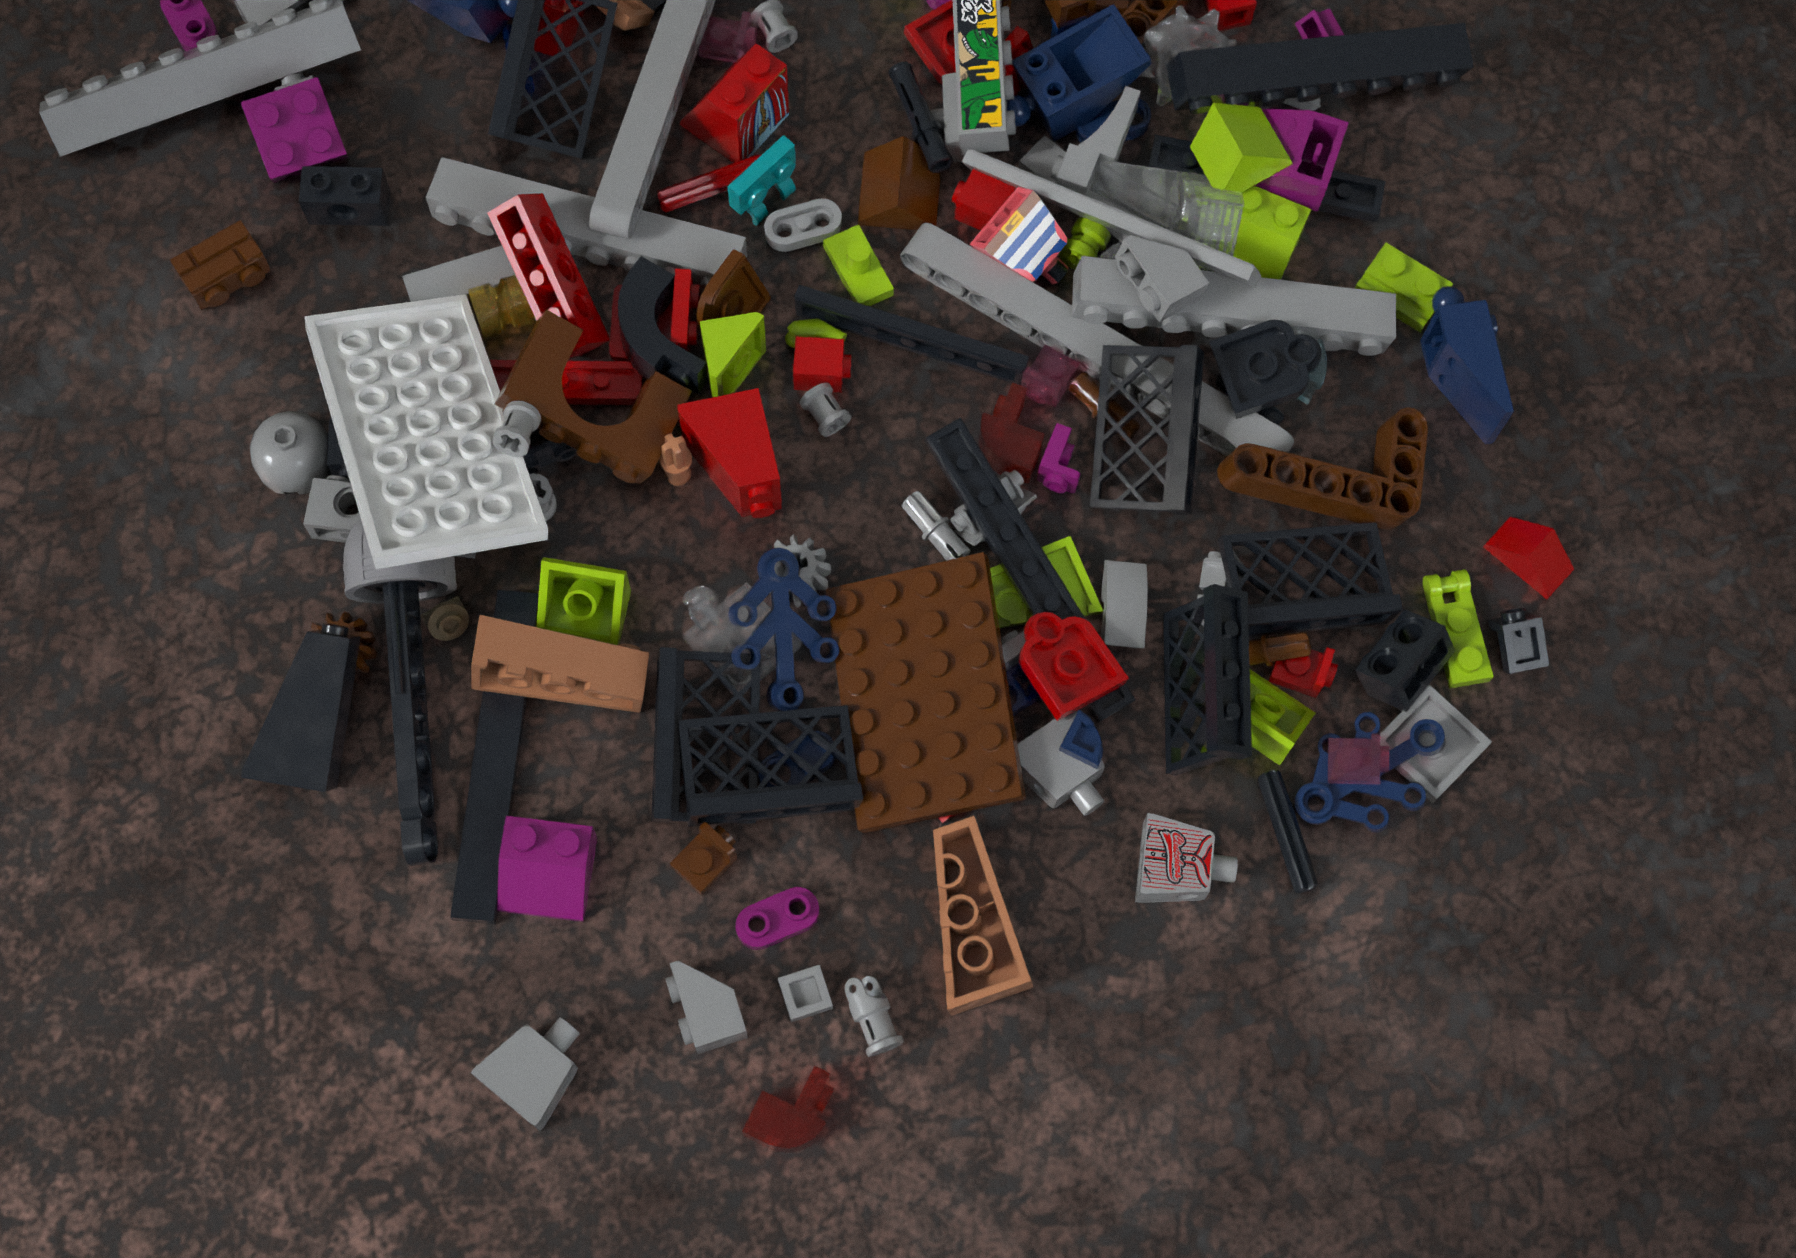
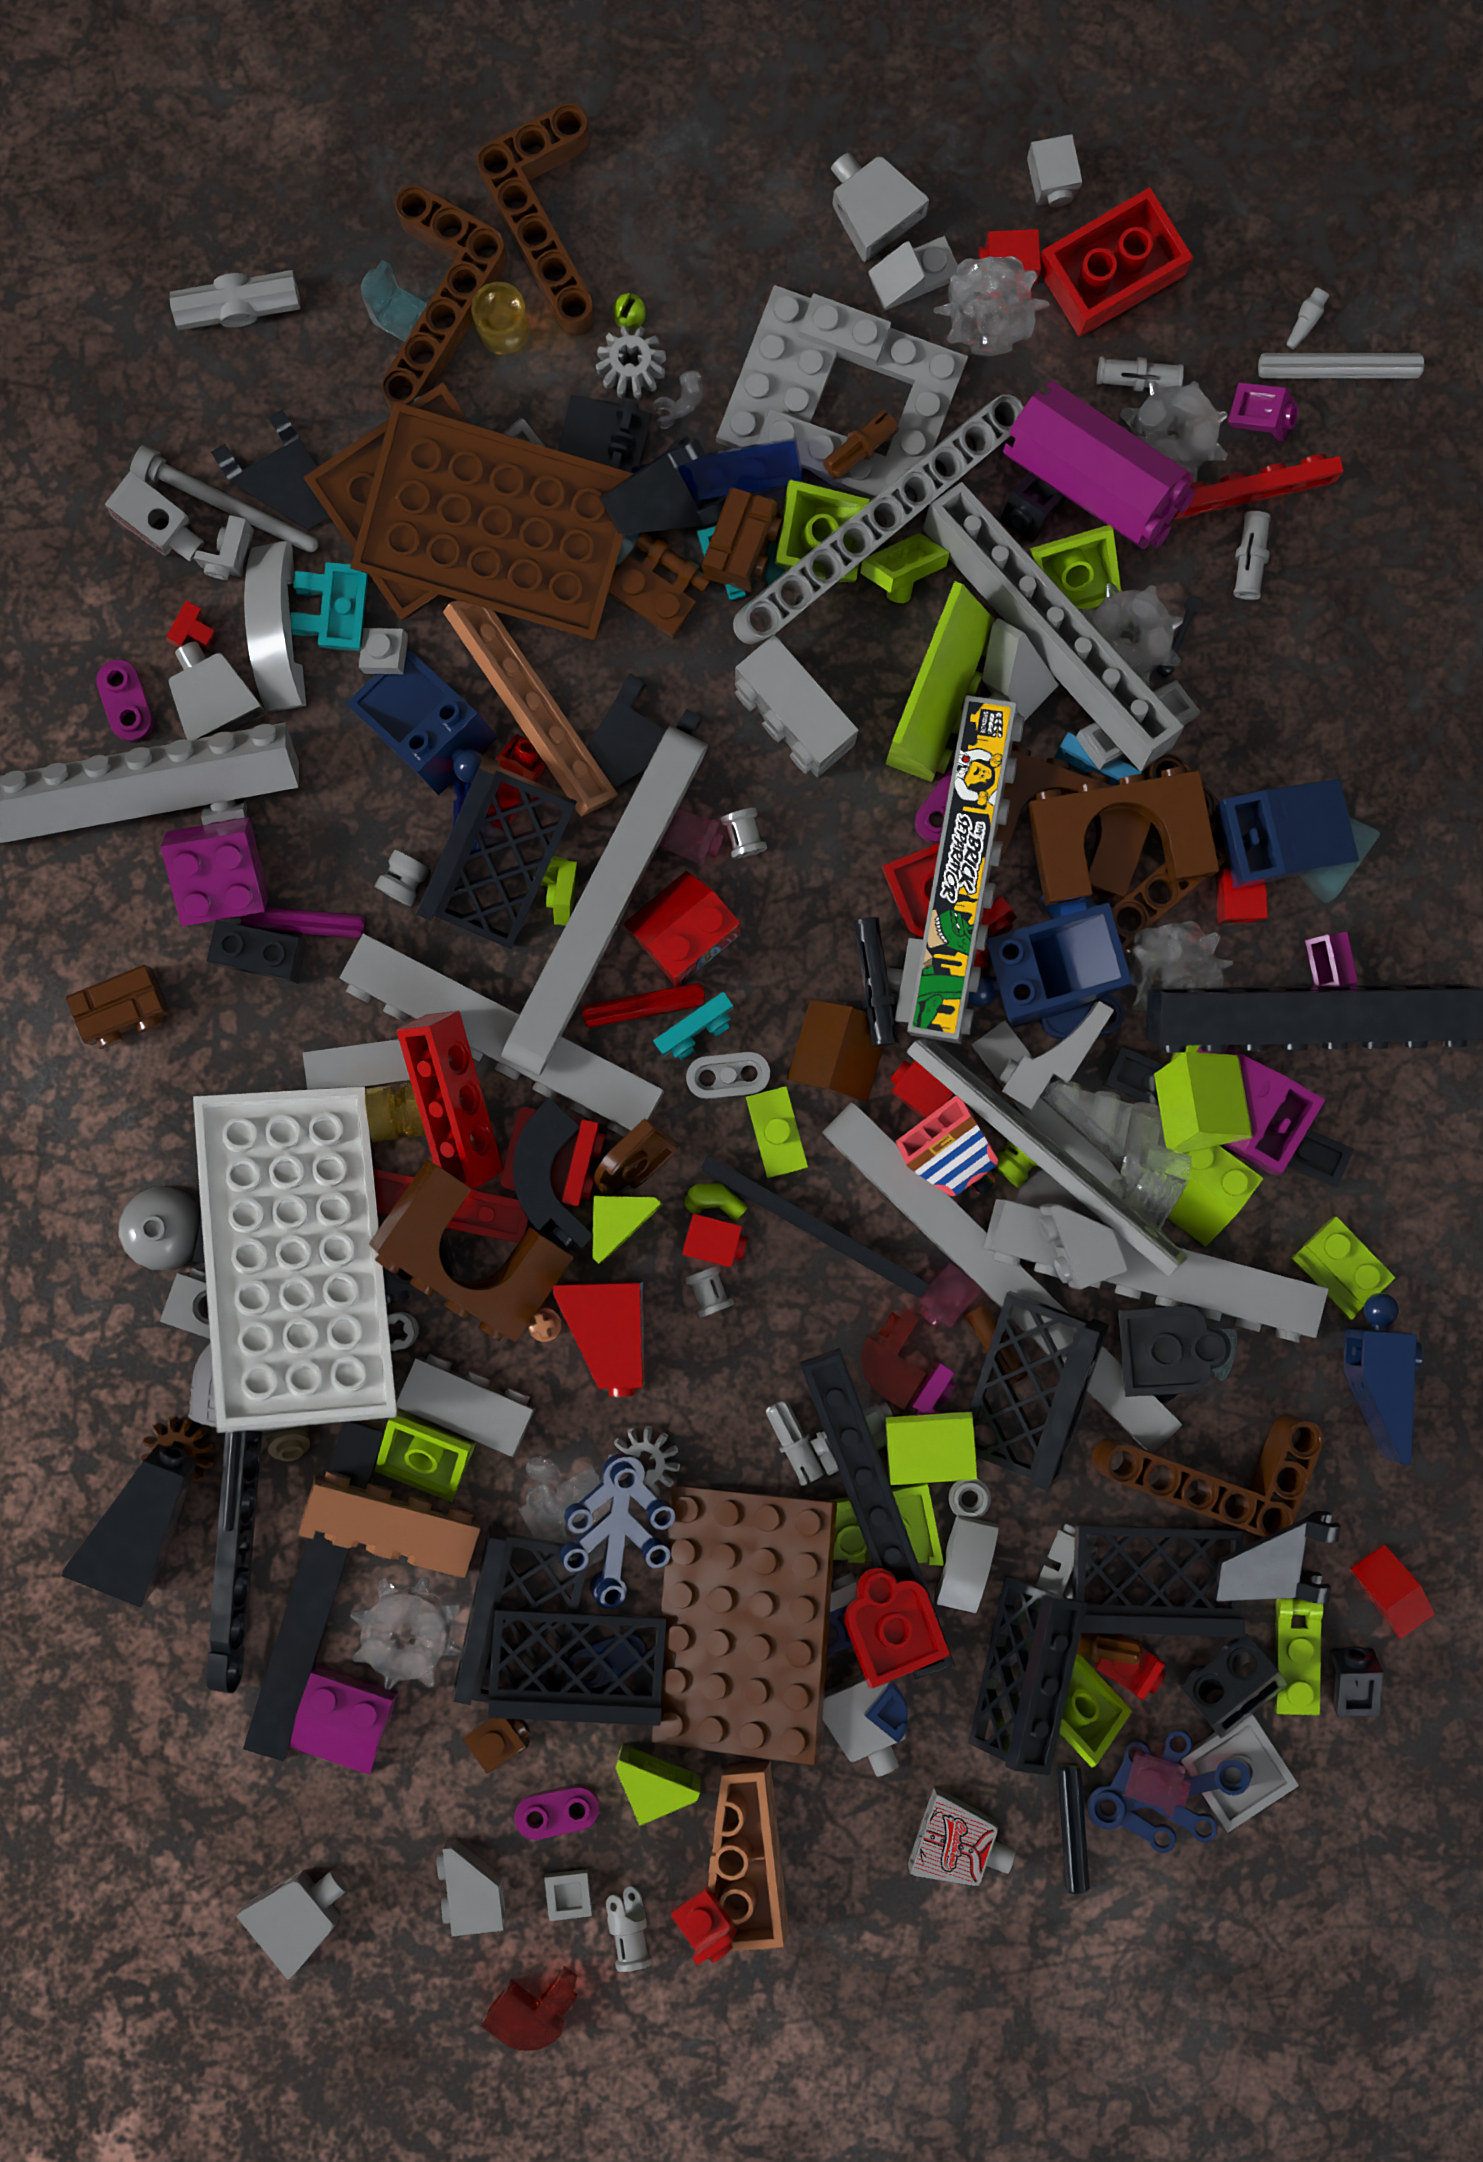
camera: 15 degrees right, 15 degrees up
light grey bush [492,401,541,457] -> none
none -> magenta axle [240,907,366,939]
none -> clear brick [350,1576,463,1690]
none -> light grey wheel [374,850,431,907]
none -> light grey brick [396,1353,536,1457]
none -> lime bracket [534,856,578,926]
none -> lime slope [616,1744,701,1826]
none -> red bracket [670,1885,738,1965]
none -> lime slope [886,1412,977,1485]
none -> light grey plate [948,1479,991,1519]
none -> flag [1213,1511,1341,1604]

